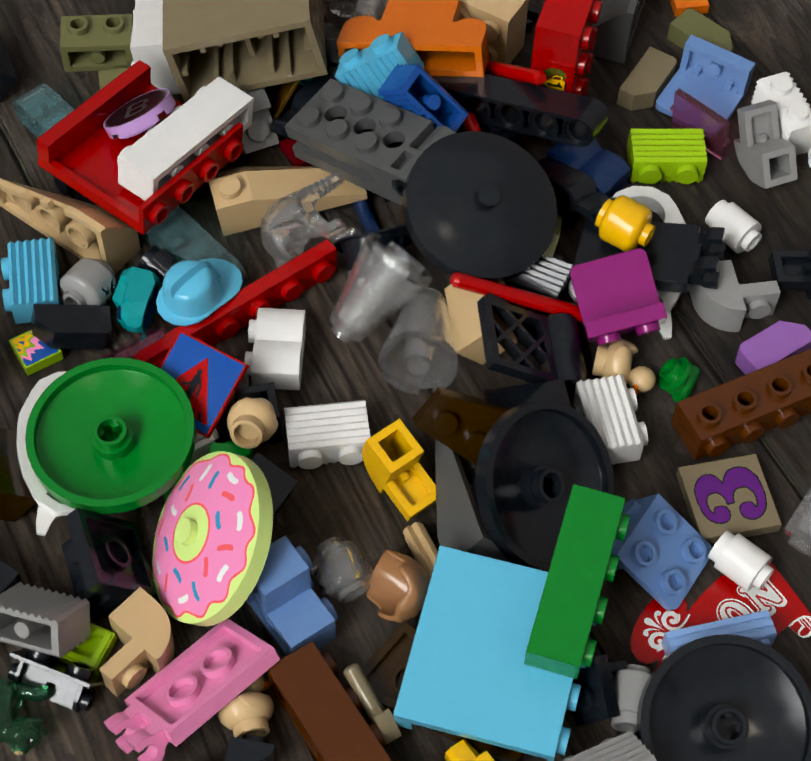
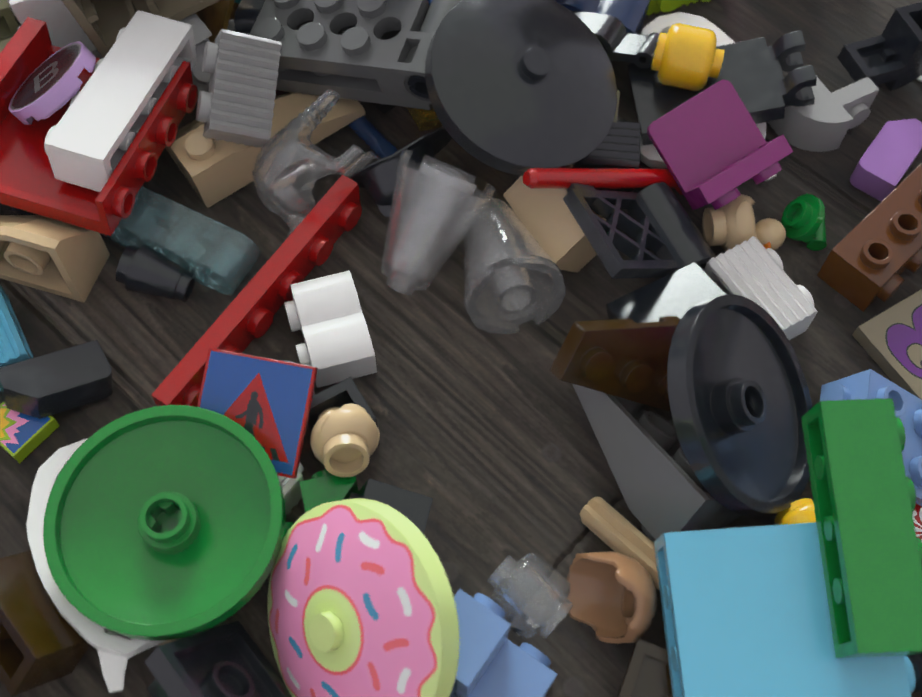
camera: 20 degrees left, 5 degrees up
light grey head [58,258,117,306] -> none
clear pink piece [95,328,165,360] -> none
teal rock [112,267,162,333] -> none
medium azure piece [156,258,243,326] -> none
white brick [284,400,371,469] -> none
yellow brick [362,418,436,522] -> none
white brick [705,200,762,254] -> none
none -> light grey brick [196,29,282,147]

